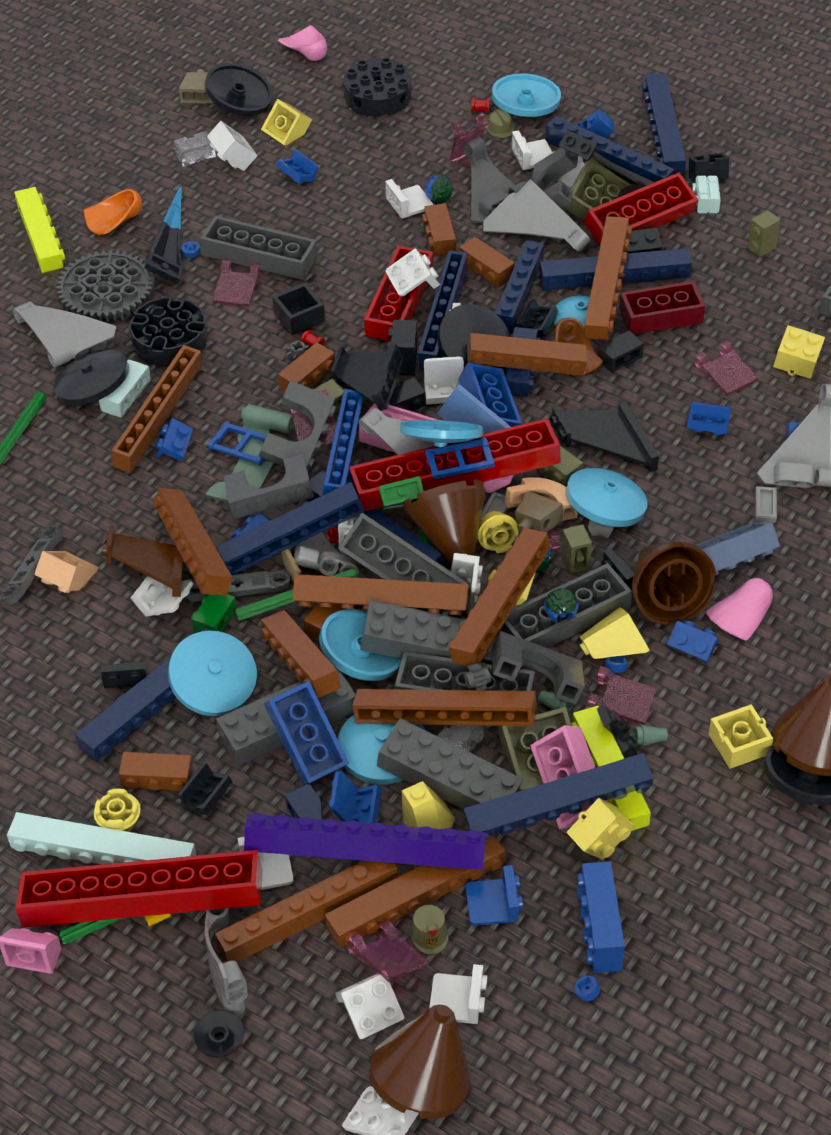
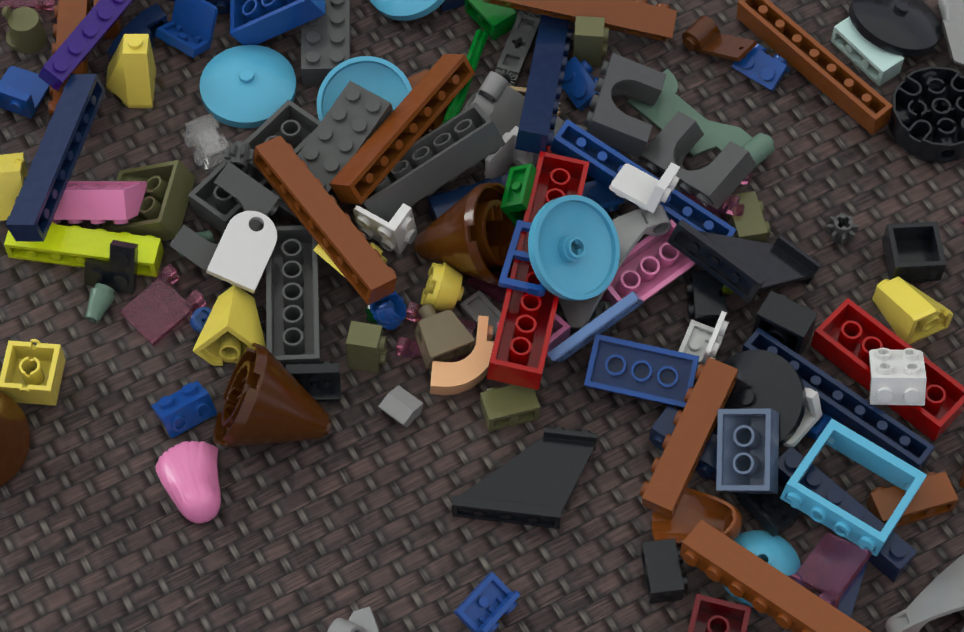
camera: 115 degrees right, 10 degrees up
blue window [208,422,267,465] -> none
dark orange brick [261,610,341,698] -> none
dark orange brick [278,343,335,391] -> none
red bush [300,330,326,348] -> none
dark orange brick [352,689,537,726] -> none
dark grey brick [377,718,523,810] -> none
dark green piece [544,588,579,623] -> none
medium azure dish [566,468,647,527] -> none
sand blue slope [696,522,780,575] -> none
light grey tile [755,486,777,523] -> none
none -> white tile [206,211,277,294]
none -> olive brick [573,16,609,66]
none -> white bracket [609,162,680,213]
none -> reddish brown door [682,16,757,62]
none -> sand blue slope [716,408,779,494]
none -> medium azure window [780,419,927,557]
none -> clear pink flag [788,532,872,608]
none -> light yellow slope [872,276,954,345]

